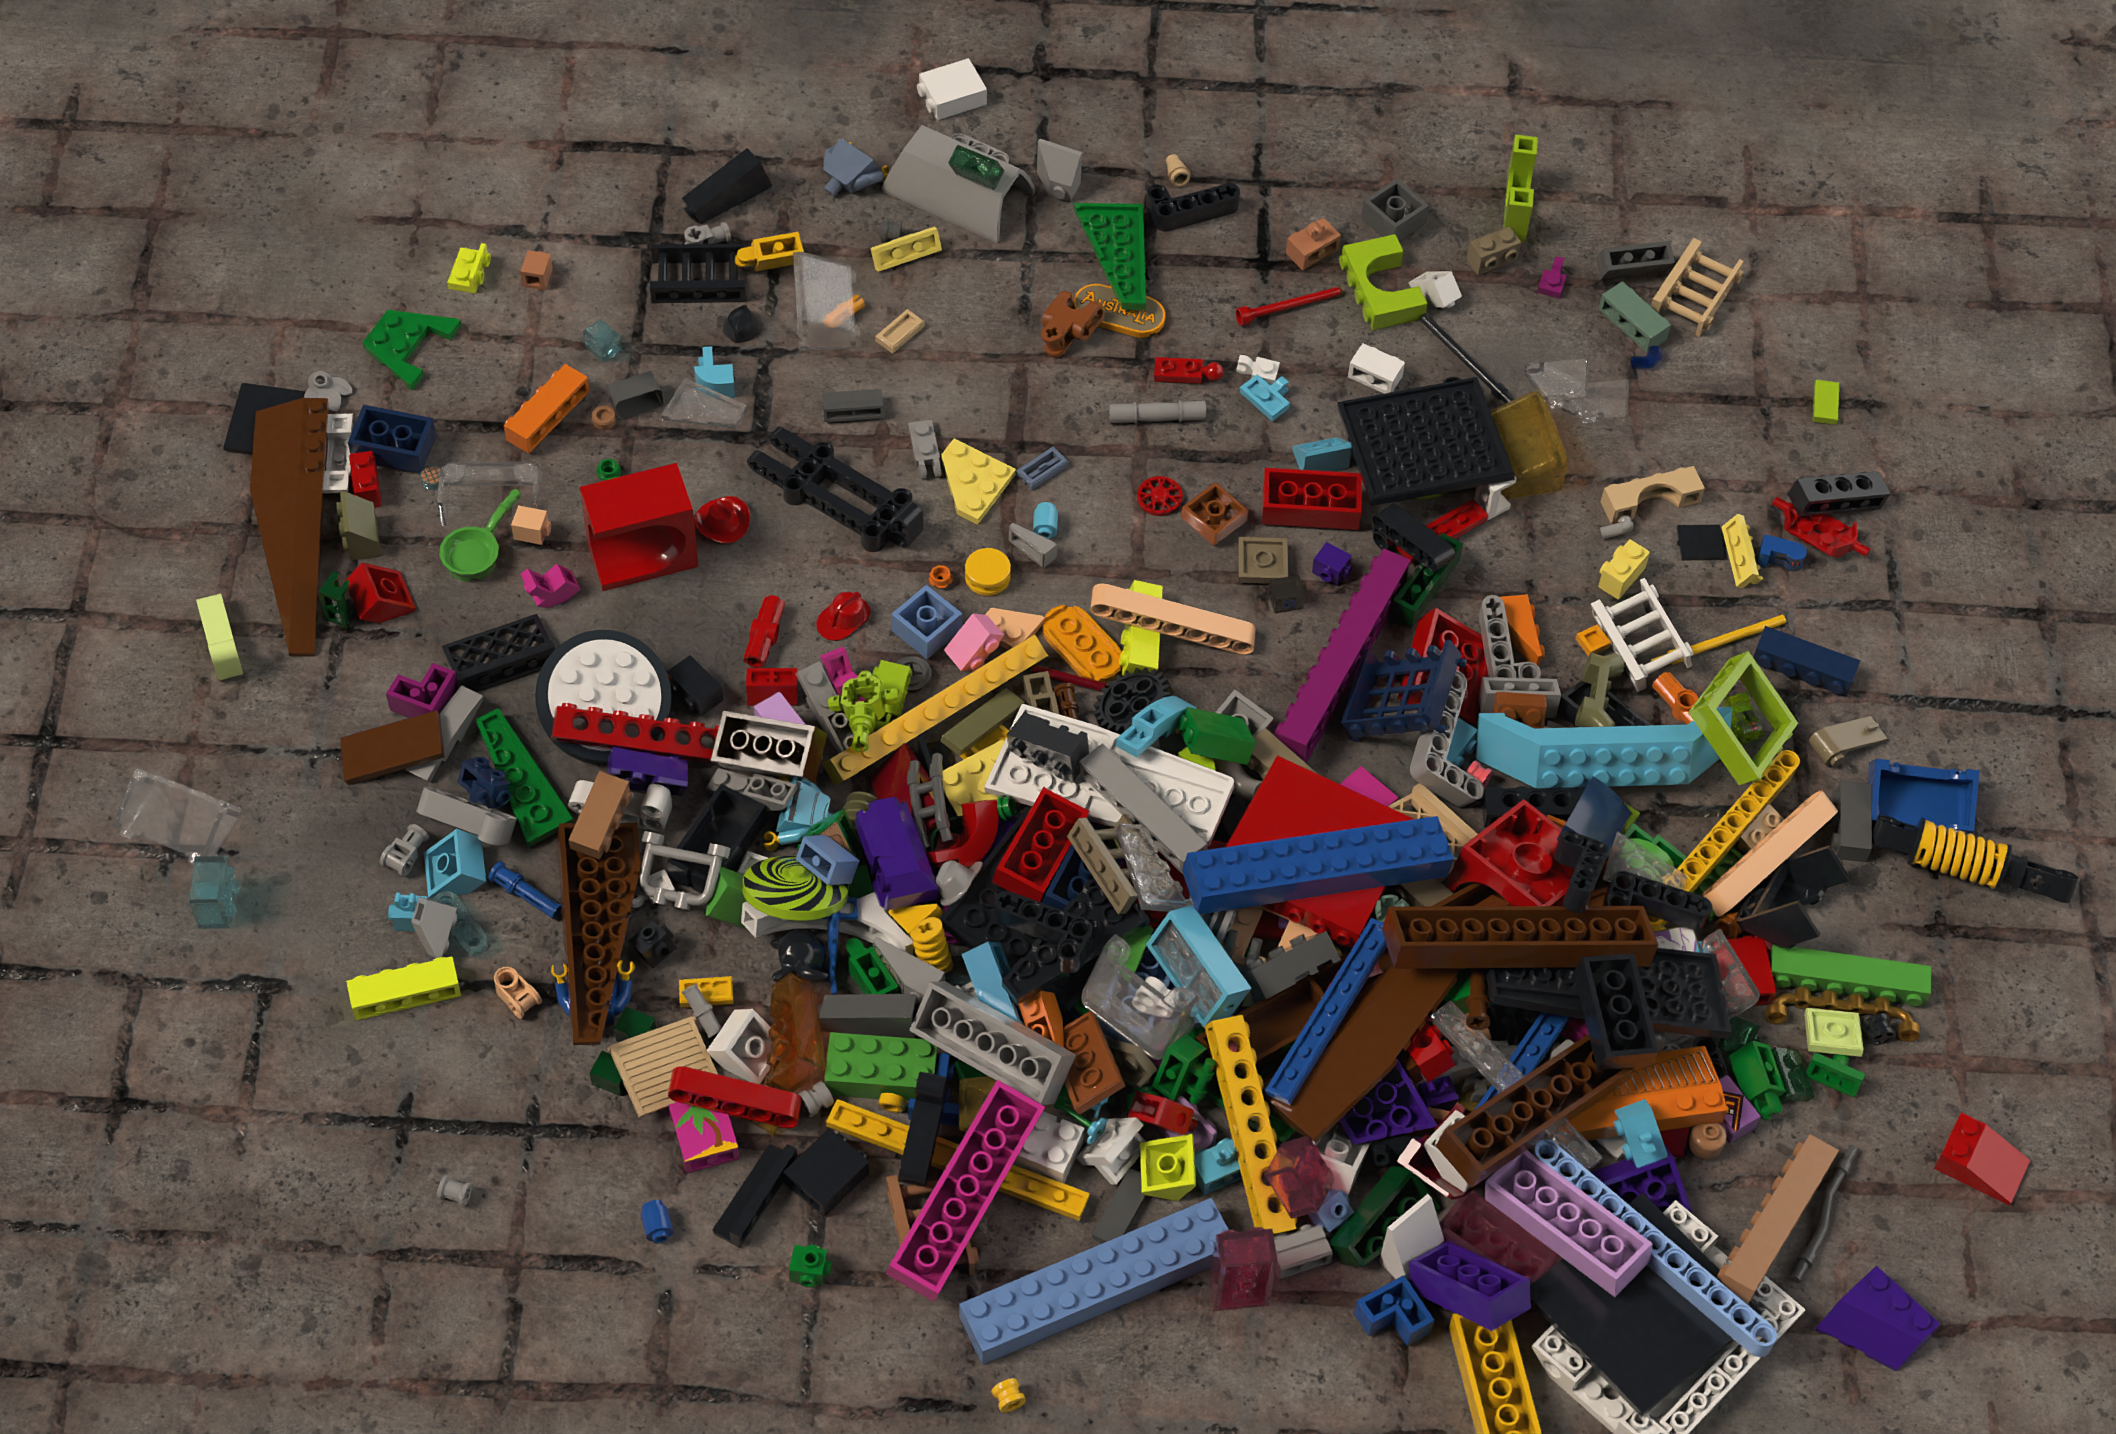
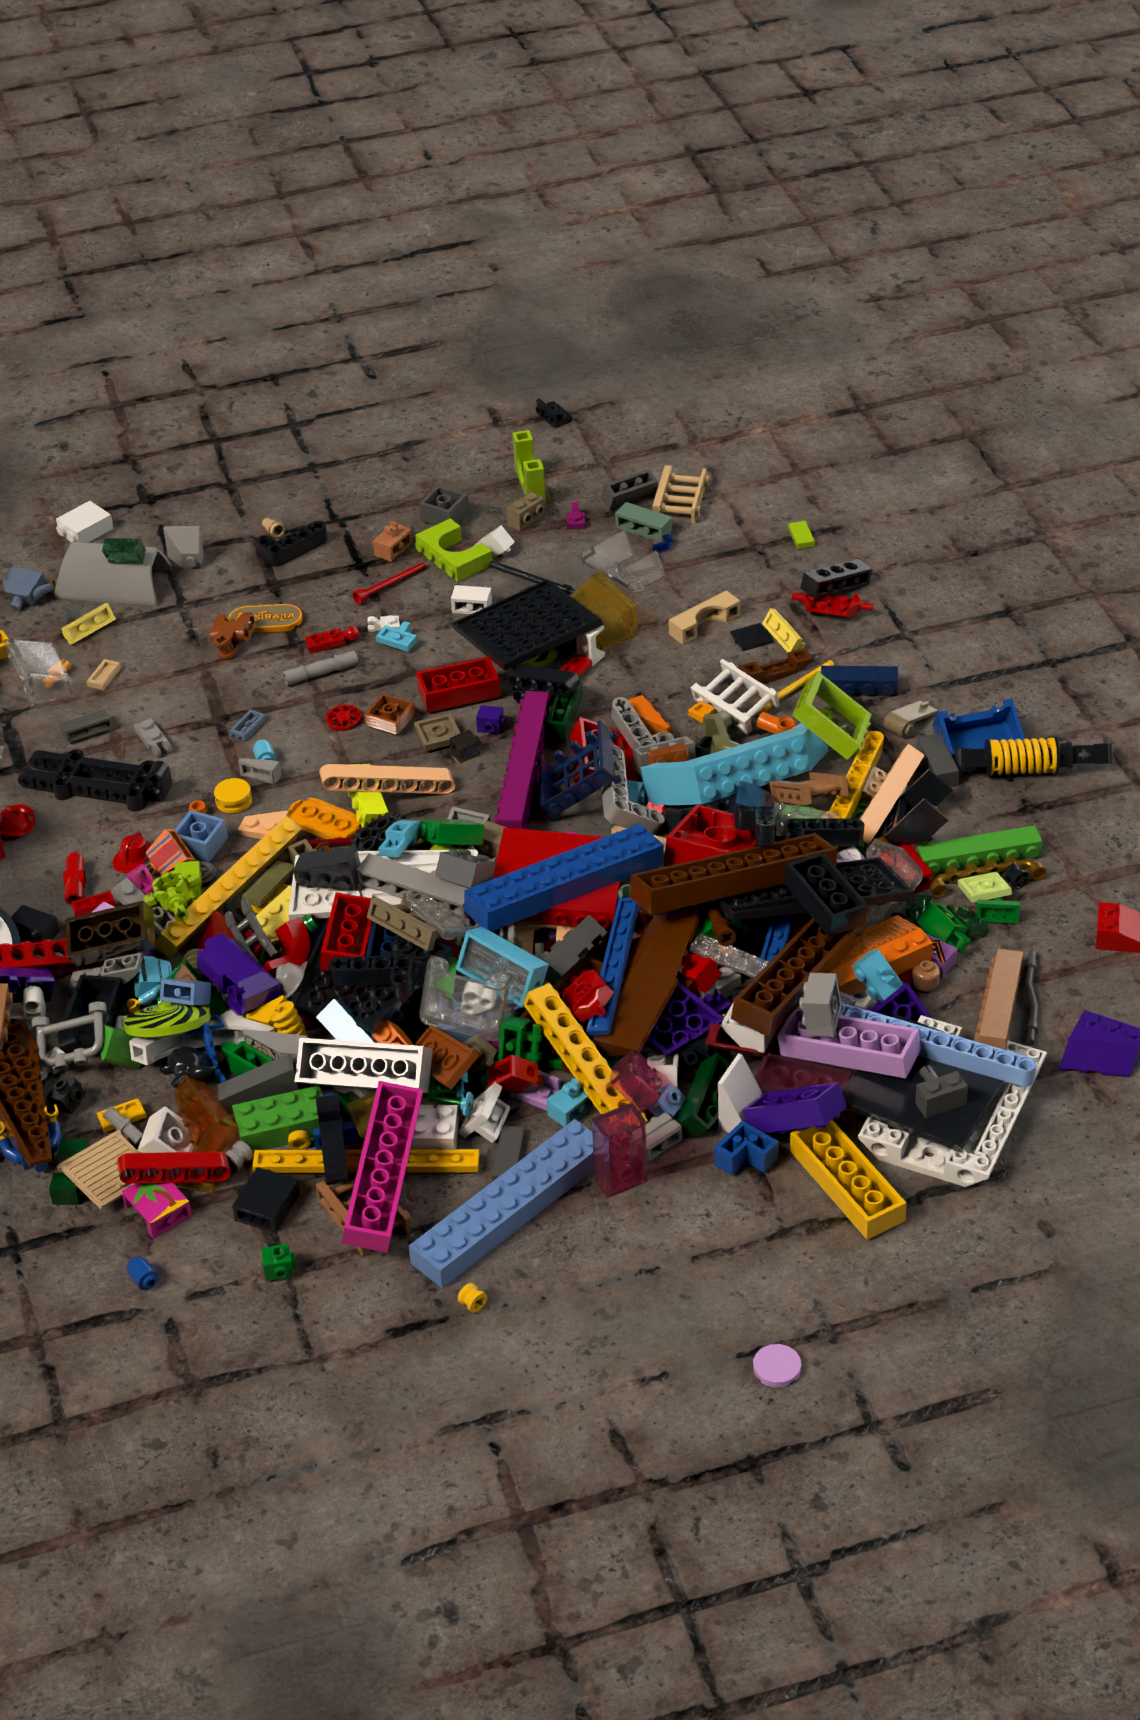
camera: 15 degrees left, 15 degrees down
black panel [713,1144,797,1248] -> none
light yellow plate [941,438,1016,525] -> none
bright pink brick [944,614,1005,672] -> none
green wing [1074,203,1146,310] -> none
neon yellow slope [1140,1134,1196,1201] -> none
medium azure slope [1292,437,1352,471] -> none
light yellow brick [1598,539,1650,600] -> none
light grey arm [1600,516,1634,539] -> none
blue leg [1757,534,1807,571] -> none
none -> torso [146,829,196,877]
none -> dark grey brick [435,848,496,888]
none -> black bracket [536,398,572,428]
none -> red plate [562,970,614,1022]
none -> reddish brown slope [738,648,814,682]
none -> medium nougat fence [769,772,850,805]
none -> light grey brick [799,973,842,1037]
none -> dark grey brick [915,1065,968,1118]

